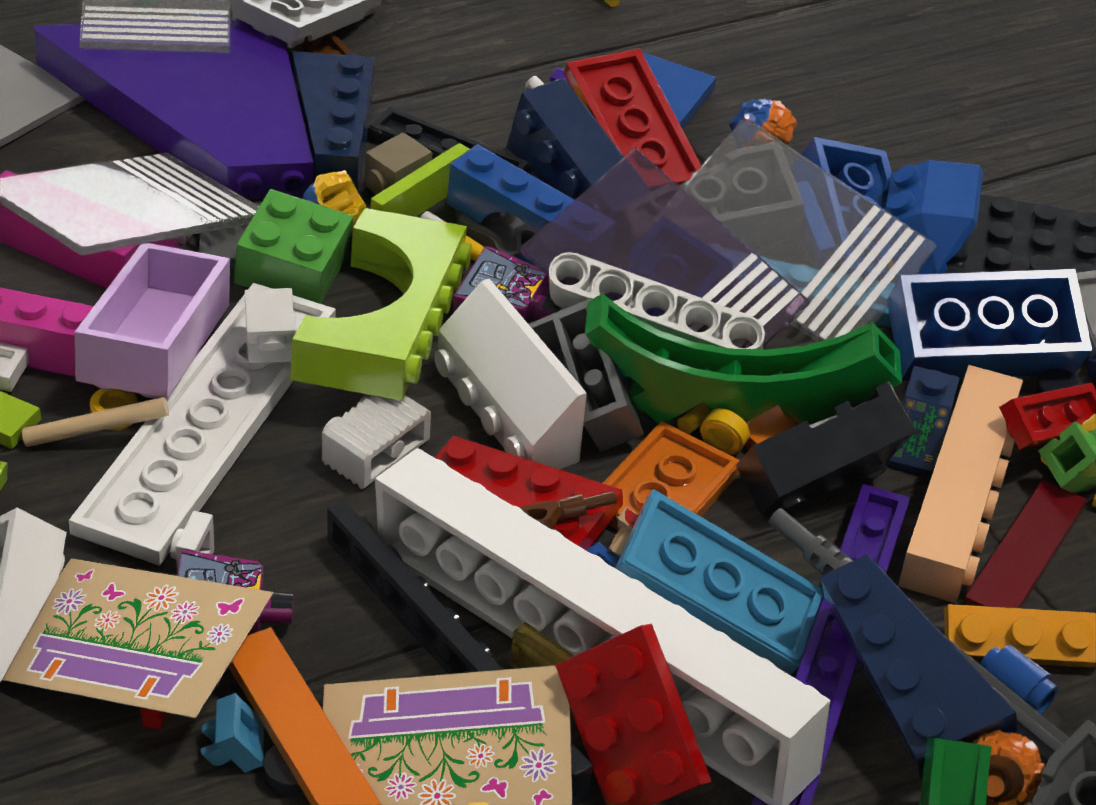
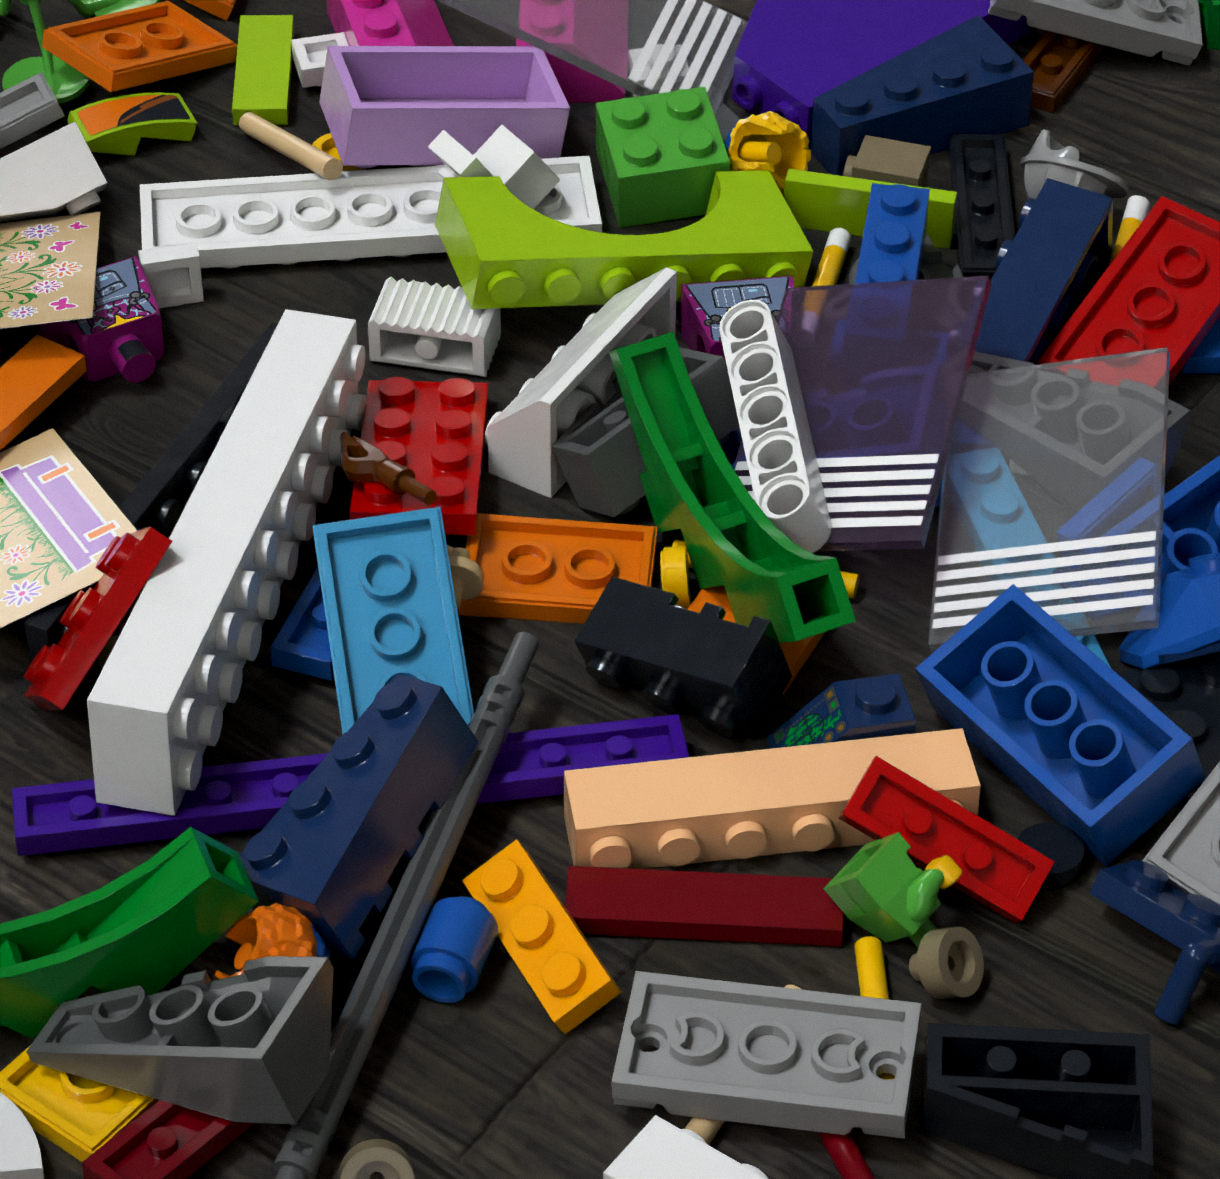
camera: 65 degrees right, 0 degrees up
none -> light grey piece [1020,130,1130,199]

